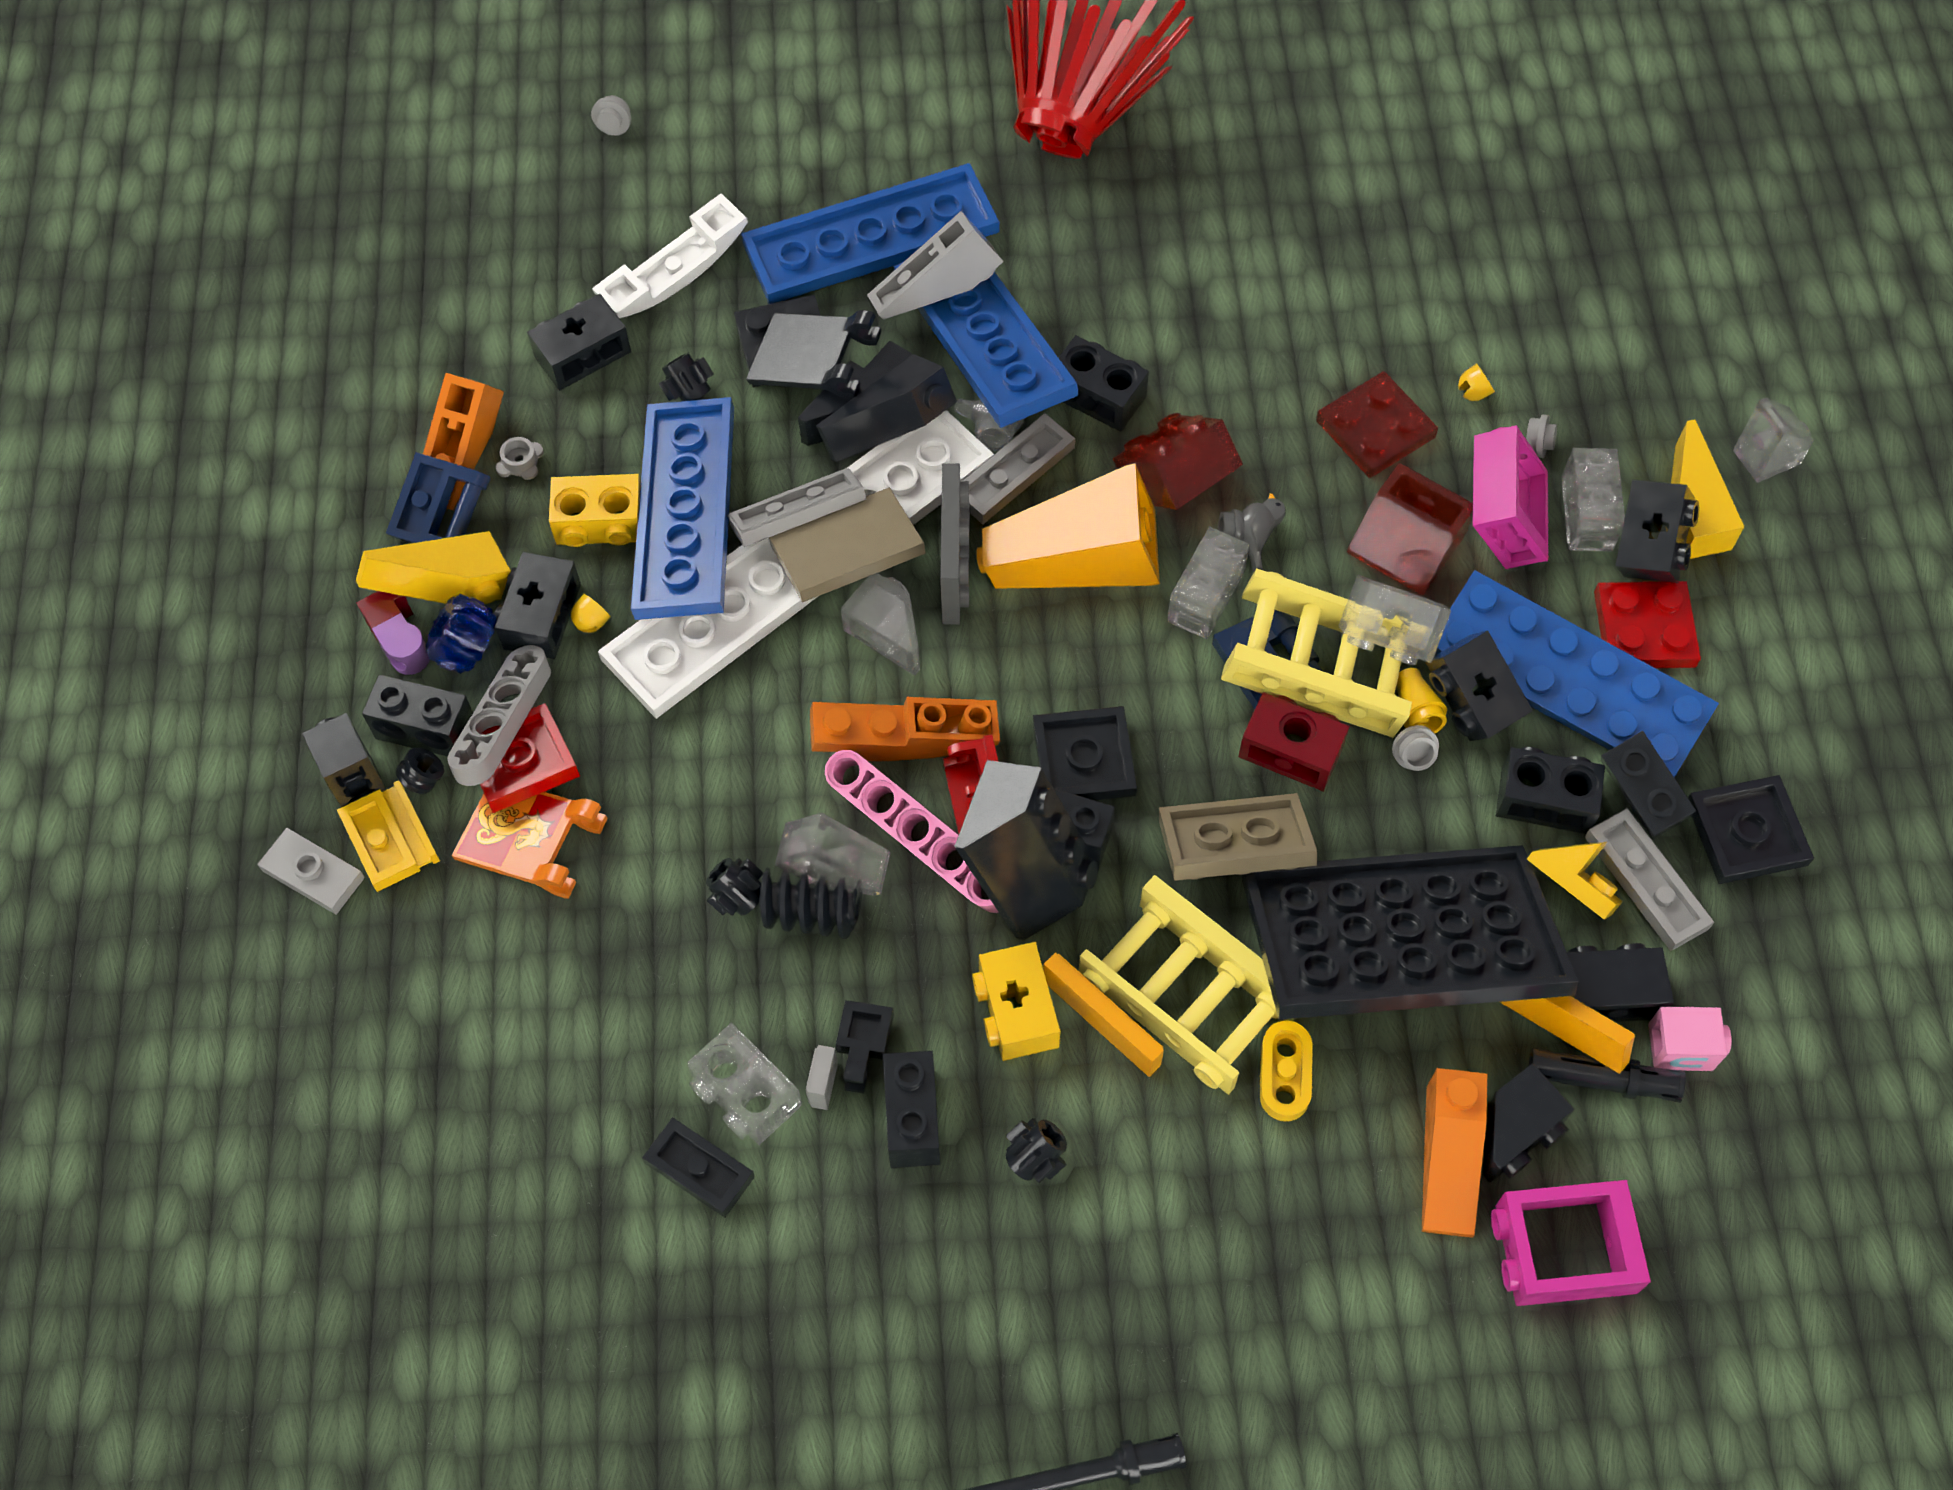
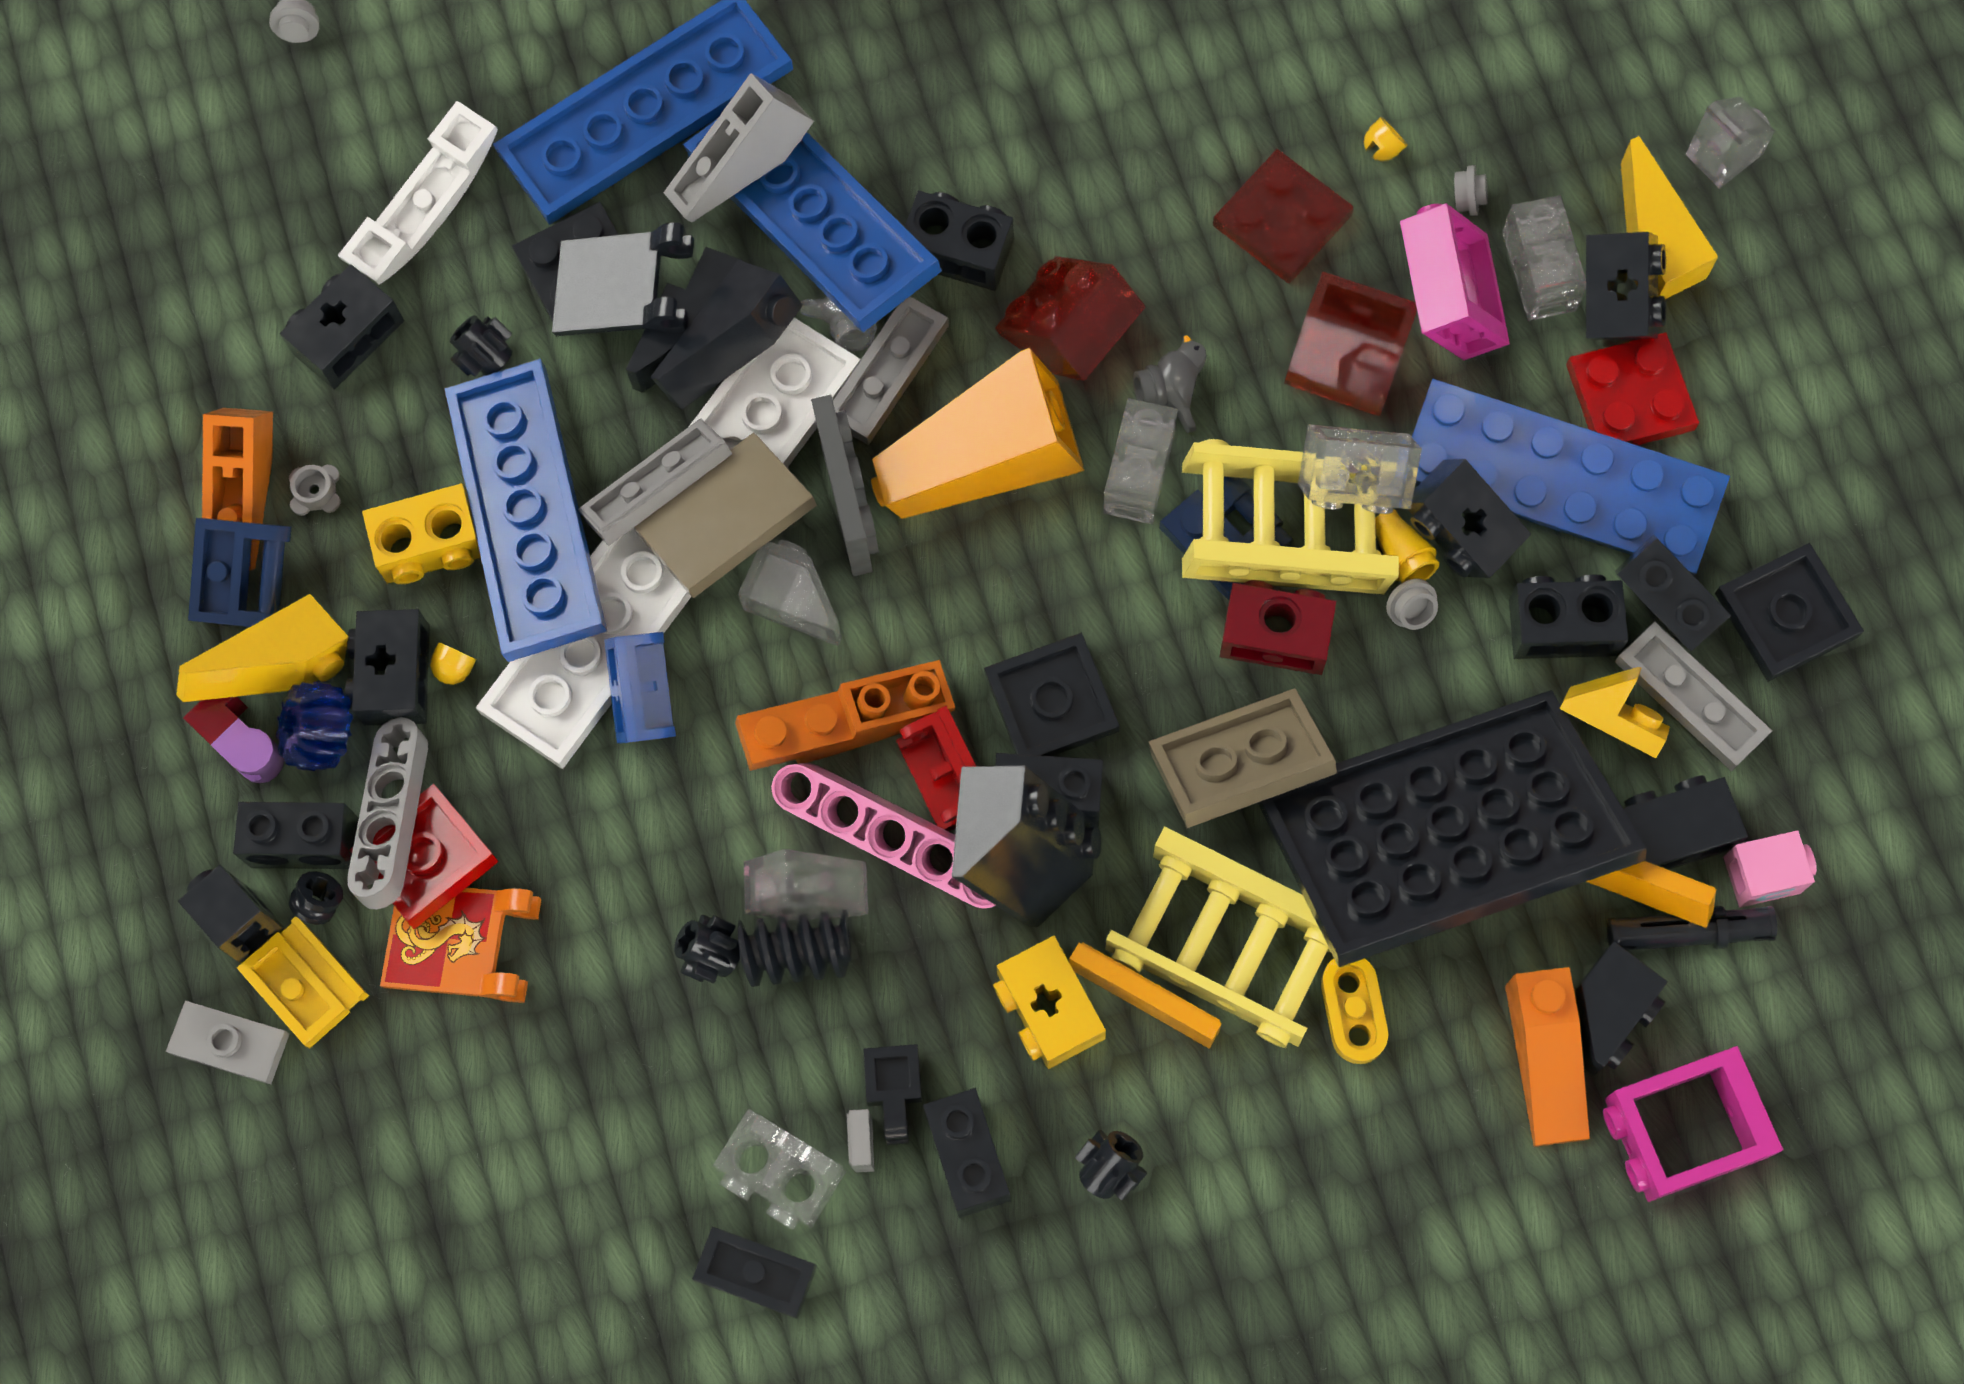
camera: 10 degrees left, 10 degrees up
none -> blue hinge [604,632,676,743]

